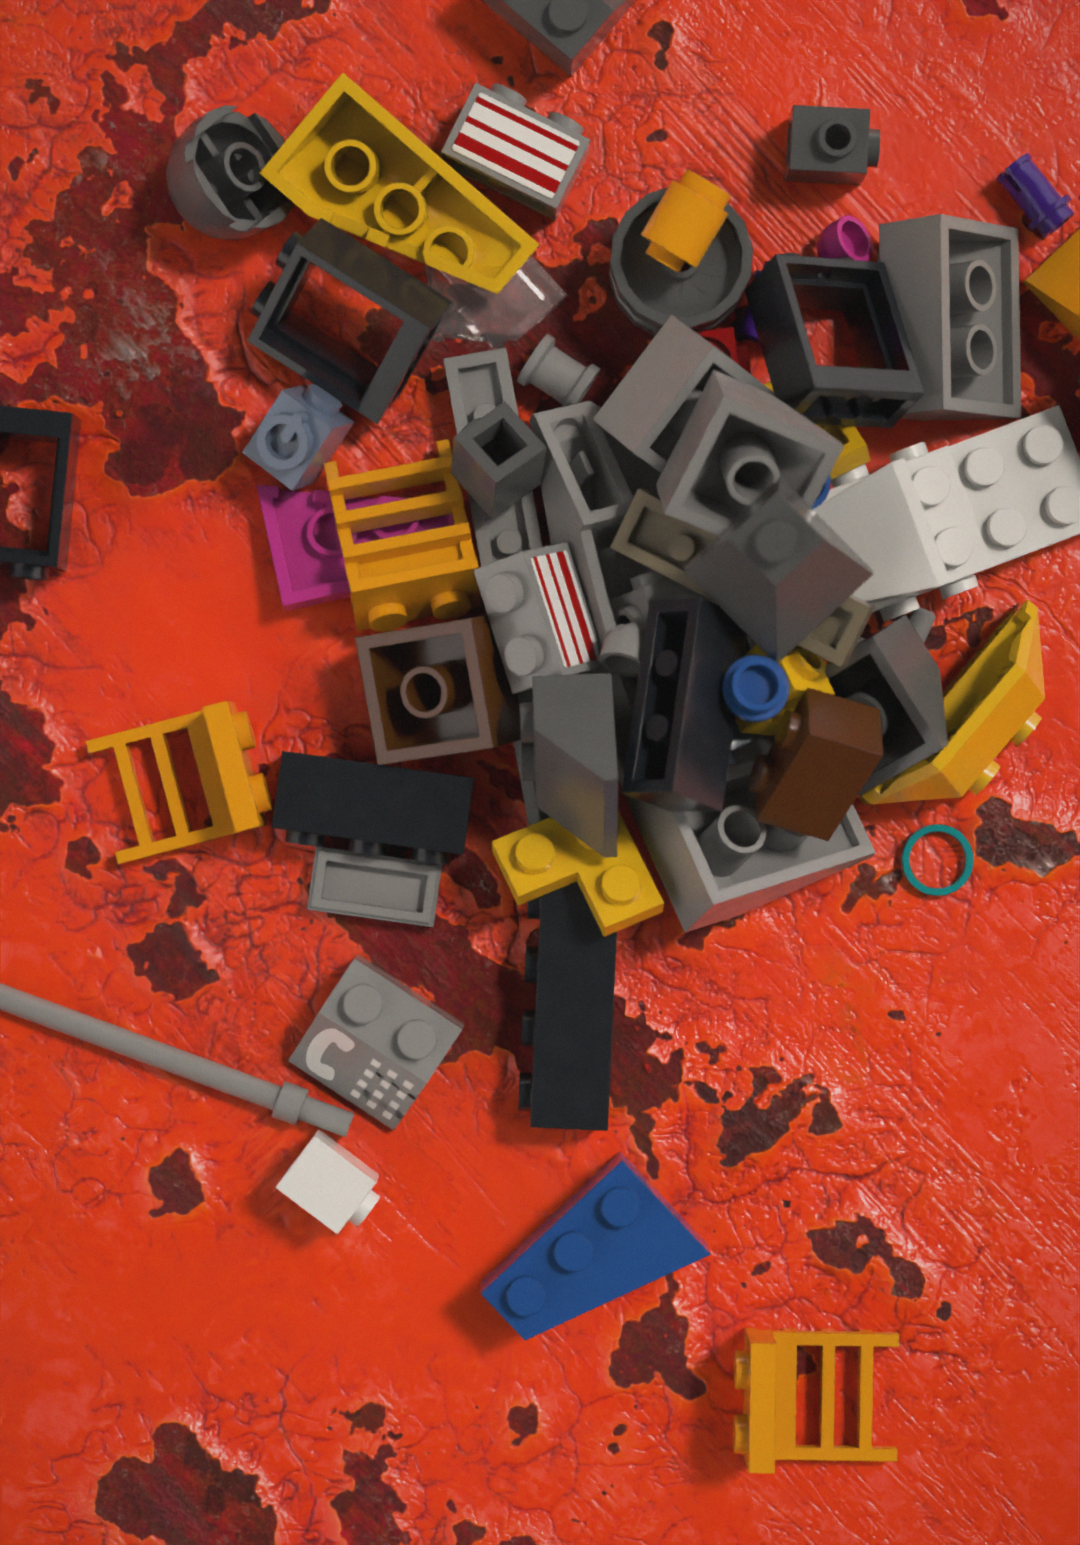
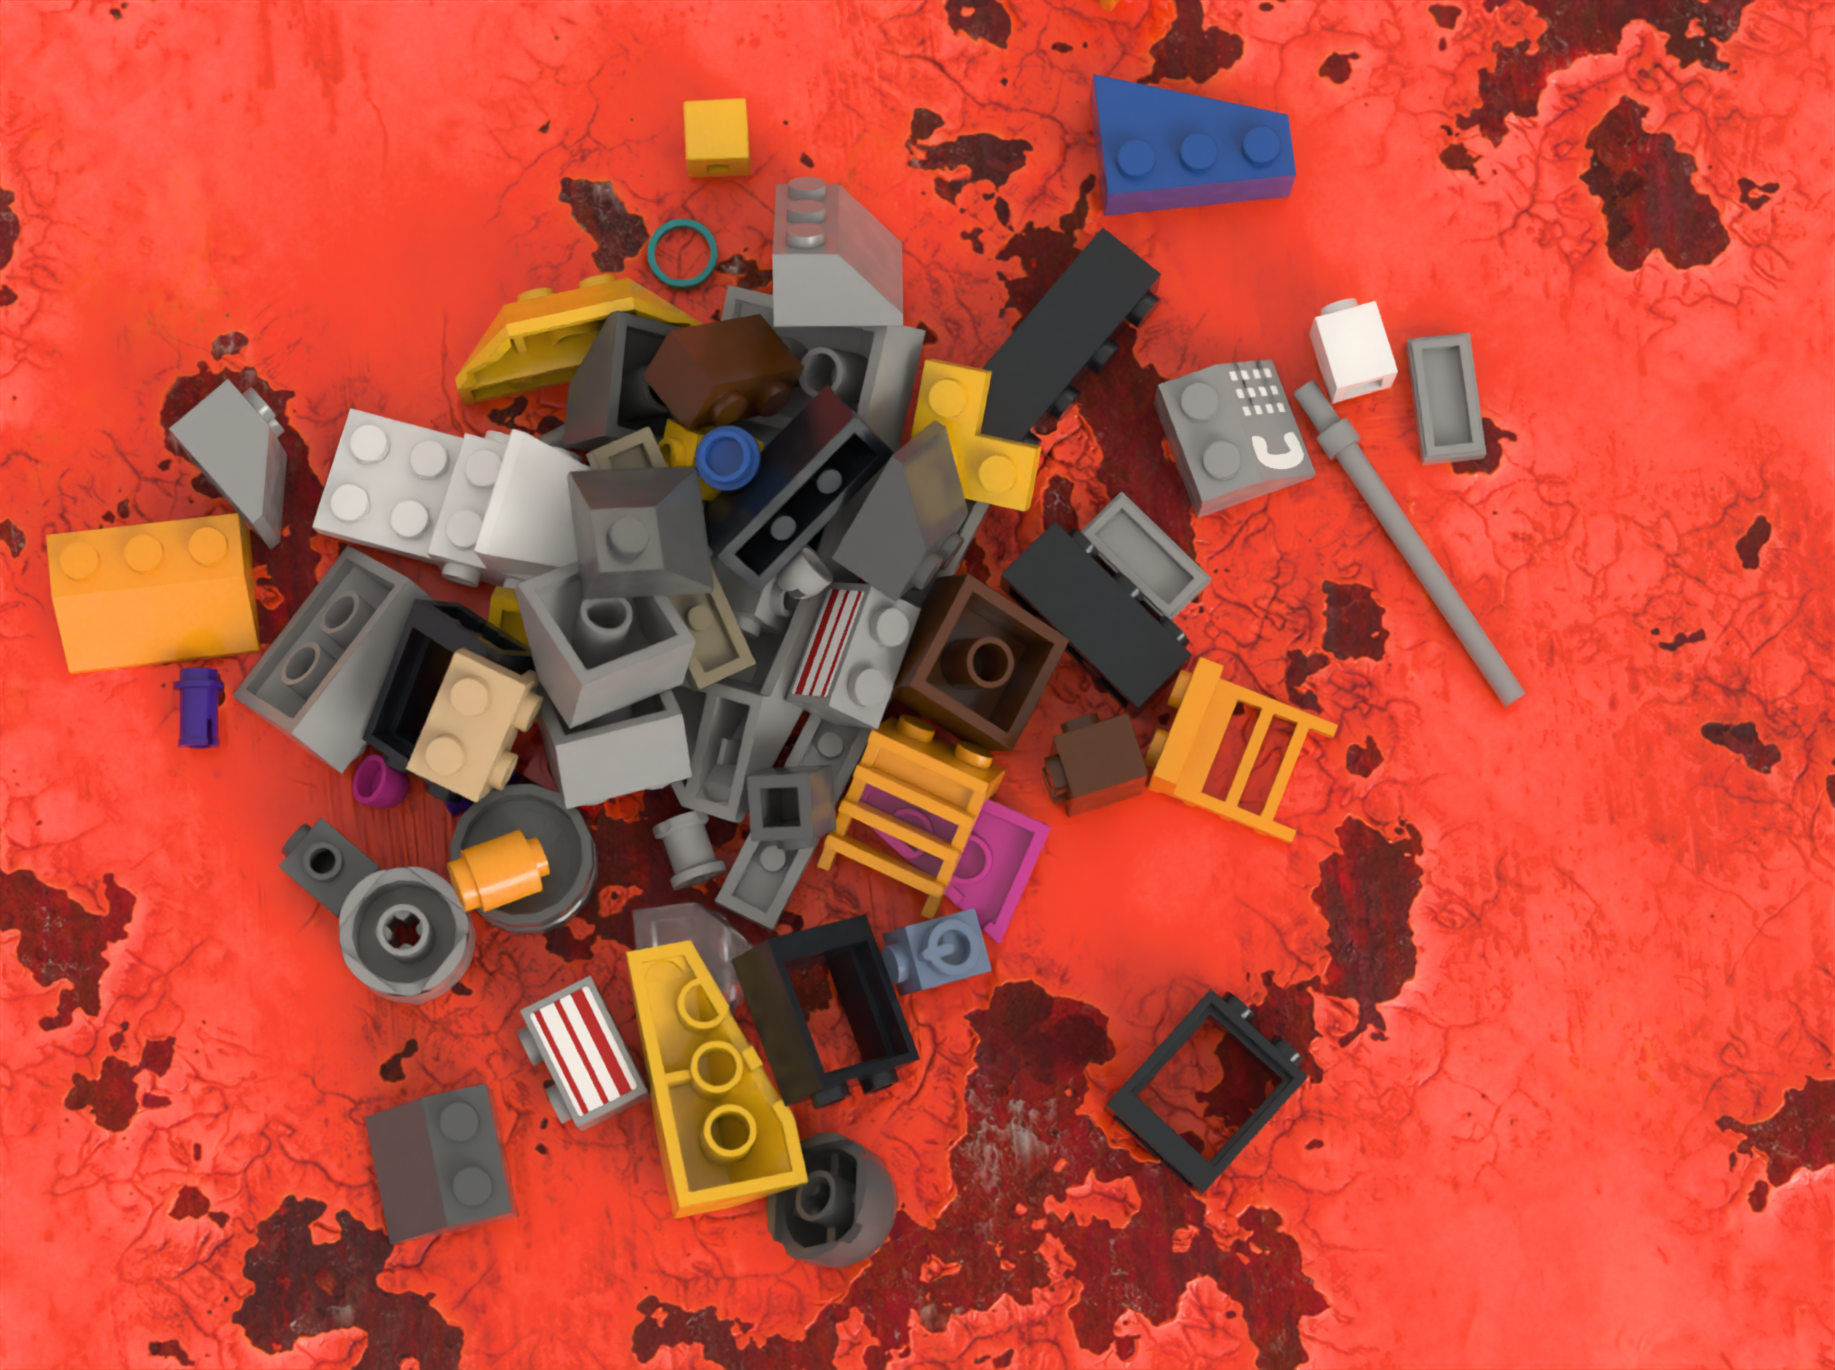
camera: 150 degrees left, 10 degrees down
none -> light grey brick [339,866,476,1004]
none -> tan bracket [406,647,543,803]
none -> yellow piece [683,98,750,178]
none -> slope [772,177,903,327]
none -> reddish brown brick [1042,713,1148,818]
none -> light grey tile [1405,332,1486,466]

